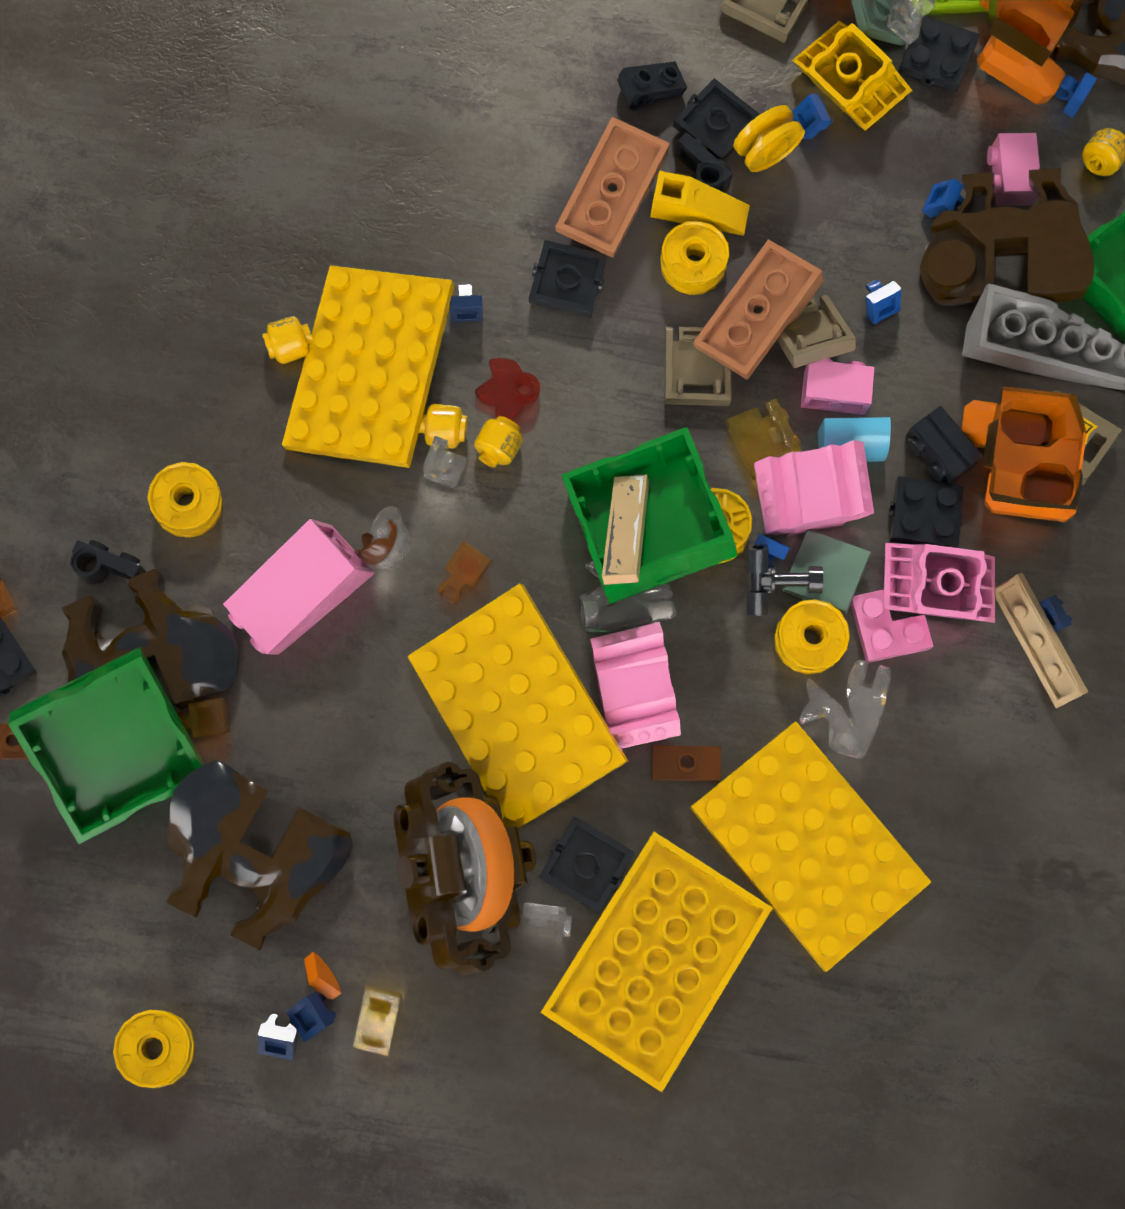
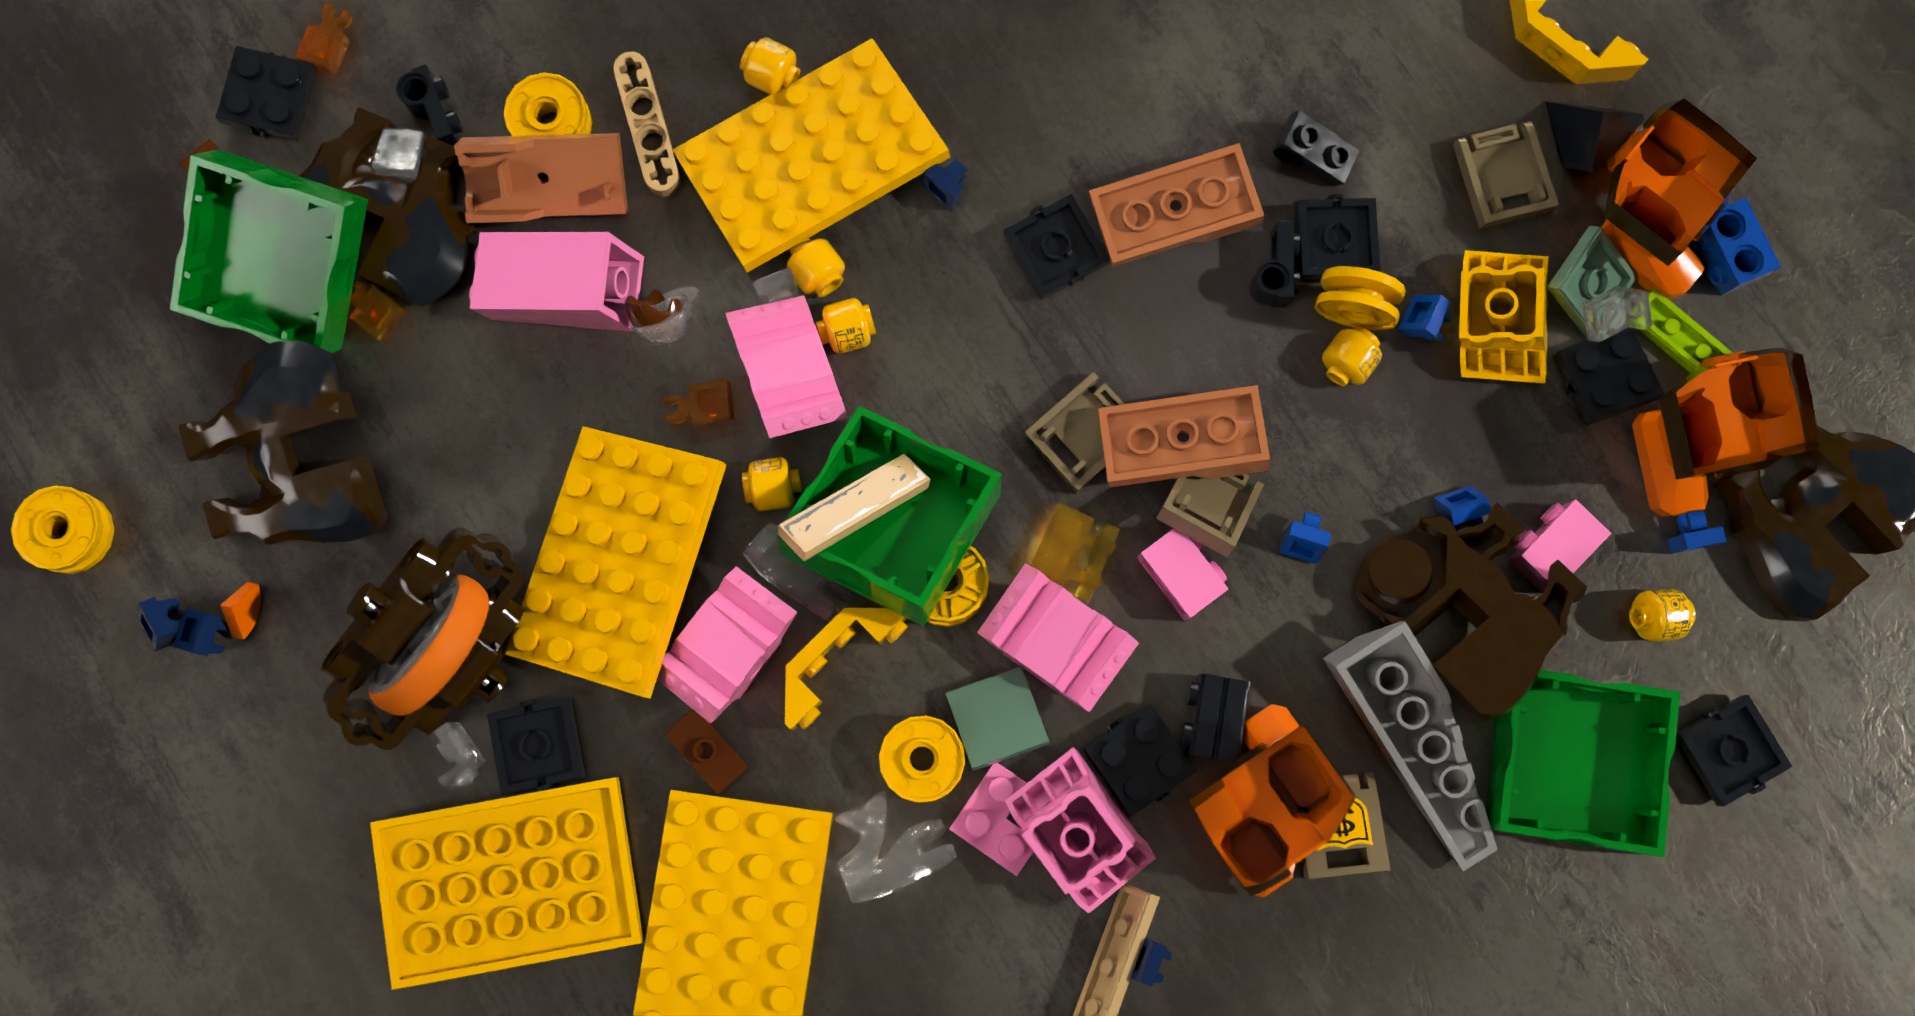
camera: 50 degrees right, 5 degrees up
clear yellow slope [353,985,403,1056] -> none
clear red plate [475,358,540,419] -> none
yellow slope [650,171,750,236] -> none
yellow wheel [660,221,729,295] -> none
black bar [747,544,823,616] -> none
blue tile [754,533,790,566] -> none
medium azure brick [817,417,891,462] -> none
none -> clear bracket [372,128,426,178]
none -> nougat piece [454,133,628,223]
none -> tan beam [613,51,681,197]
none -> bright pink slope [725,295,848,438]
none -> yellow head [742,457,802,511]
none -> yellow slope [785,608,908,731]
none -> yellow head [1322,326,1382,387]

